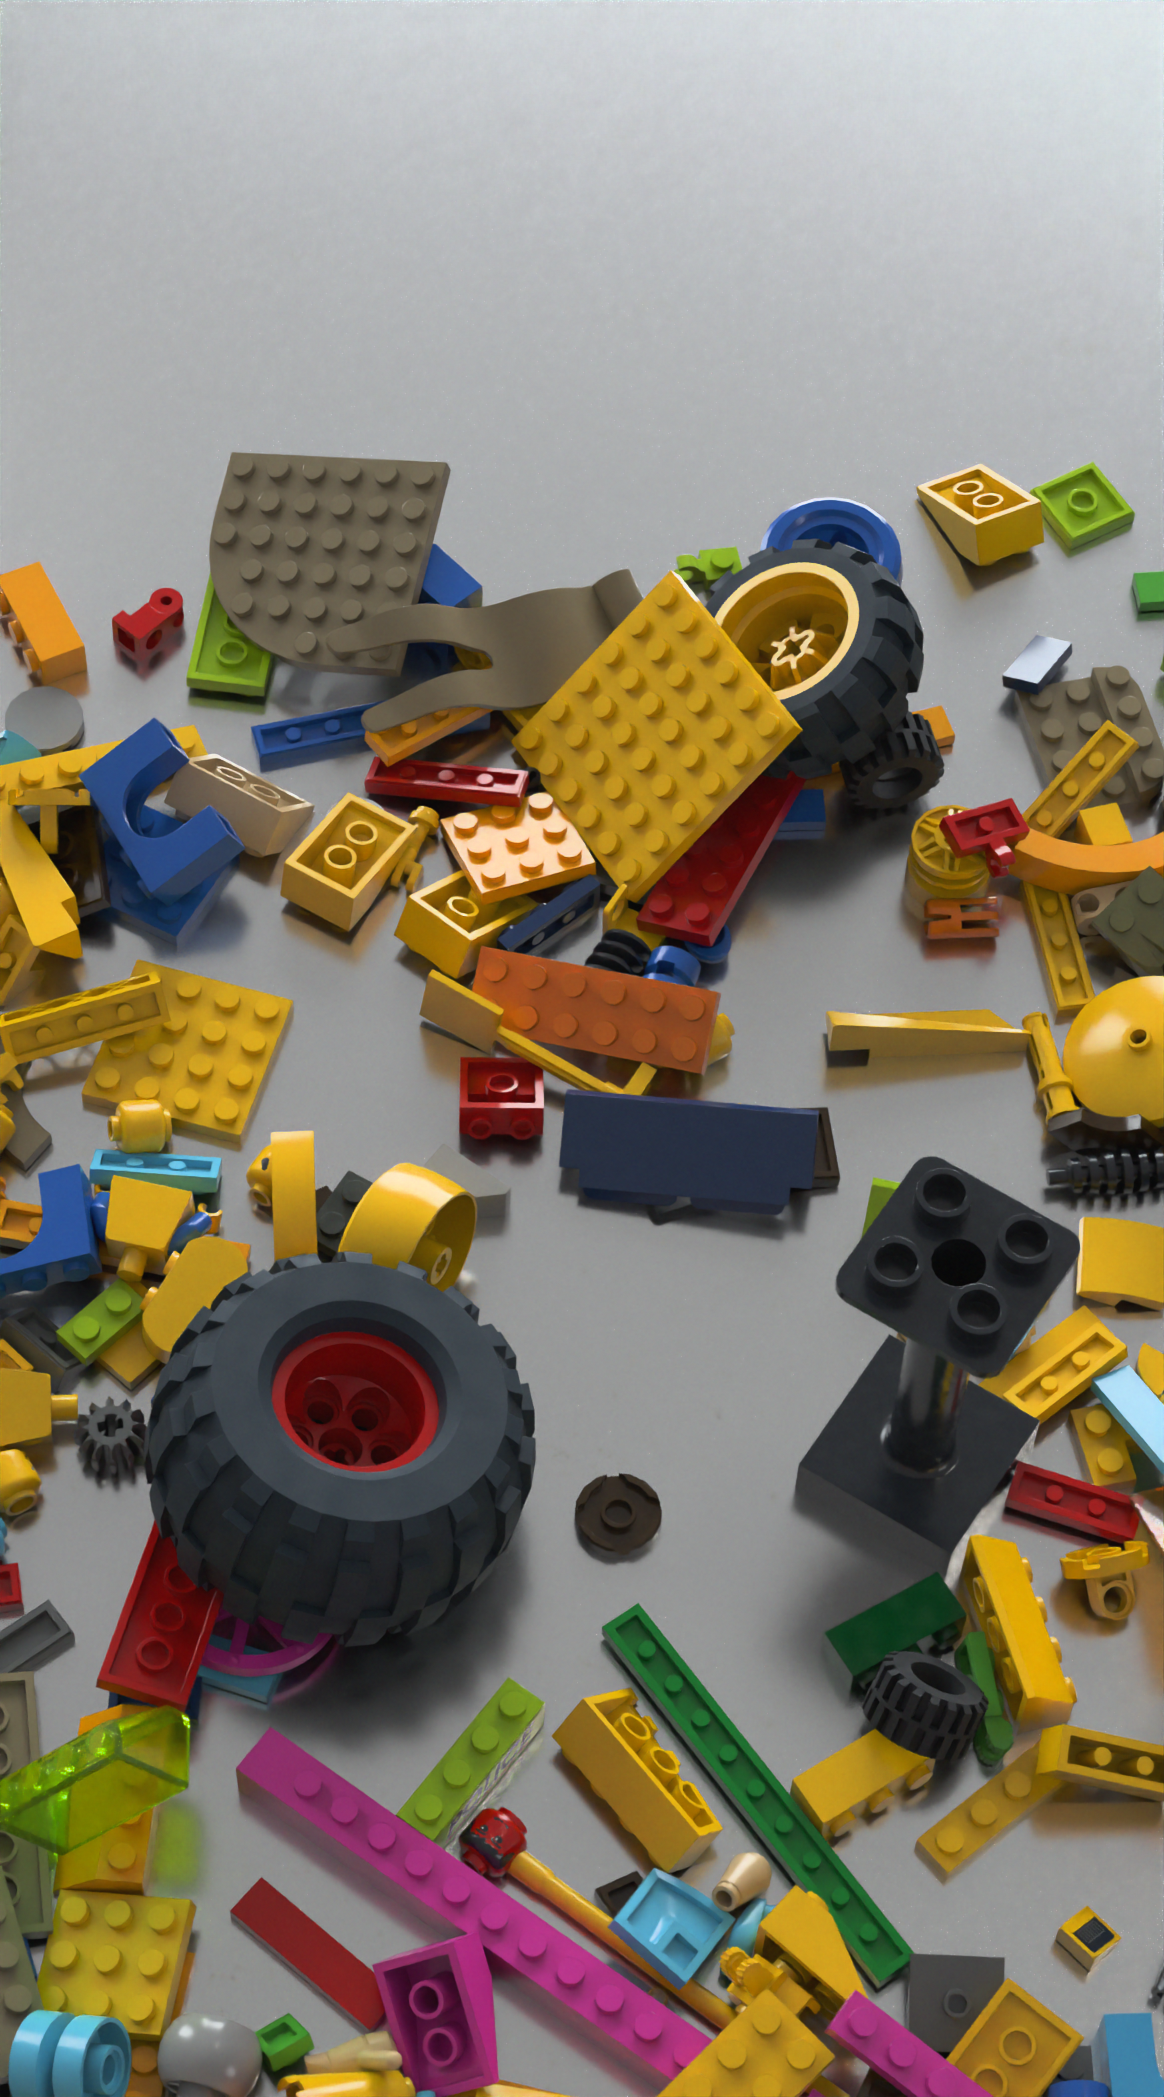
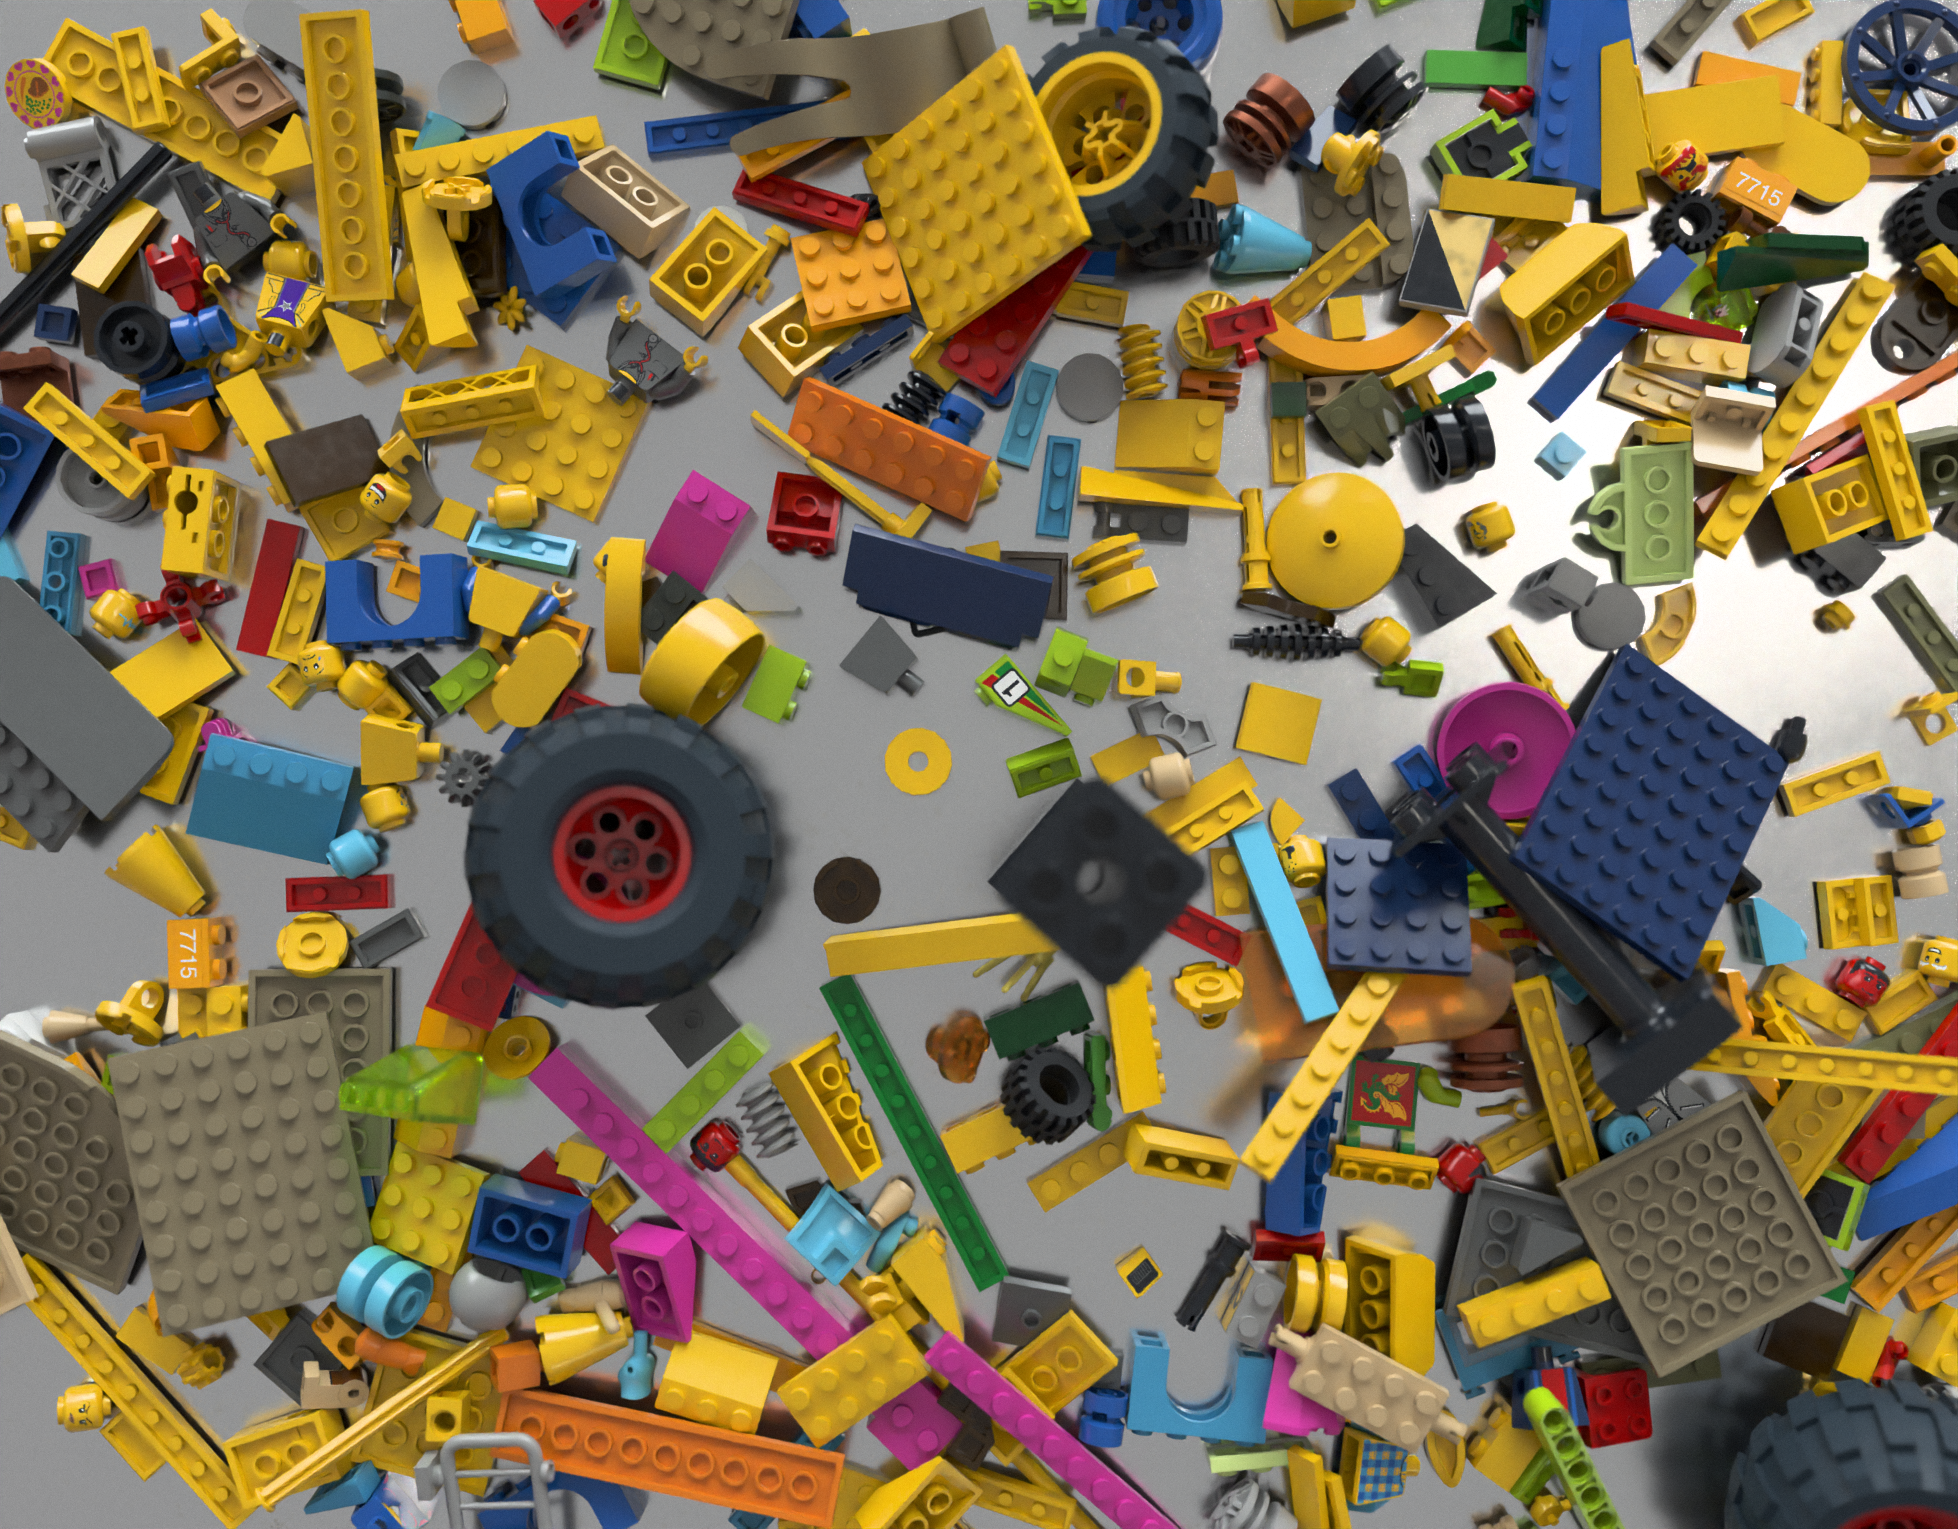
camera: 10 degrees right, 30 degrees up
none -> yellow tile [432,497,479,542]
none -> blue brick [467,1173,592,1279]
none -> yellow dish [483,1016,551,1080]
none -> yellow plant [493,286,526,331]
none -> yellow brick [555,1134,609,1185]
none -> yellow tile [587,1175,636,1225]
none -> dark grey torso [606,296,708,406]
none -> dark pink slope [645,470,755,594]
none -> dark grey plate [645,982,742,1069]
none -> light grey piece [735,1081,798,1159]
none -> lime brick [741,644,812,725]
none -> yellow tile [823,914,1057,977]
none -> dark grey torso [839,616,925,697]
none -> yellow tile [884,728,952,795]
none -> clear orange plate [925,1014,990,1084]
none -> light yellow plant [973,951,1057,1002]
none -> slope [974,654,1073,737]
none -> medium azure plate [997,360,1059,469]
none -> lime slope [1005,738,1082,798]
none -> lime torso [1034,626,1089,698]
none -> dark azure tile [1035,435,1081,541]
none -> yellow hinge [1052,282,1129,328]
none -> light grey tile [1056,353,1124,422]
none -> yellow wheel [1071,533,1159,615]
none -> dark grey plate [1092,502,1189,544]
none -> yellow slope [1114,399,1225,477]
none -> yellow piece [1117,324,1168,400]
none -> medium azure cone [1213,203,1312,274]
none -> copper wheel [1223,73,1315,168]
none -> dark green tile [1270,382,1307,419]
none -> yellow plate [1321,130,1385,197]
none -> black wheel [1336,43,1429,136]

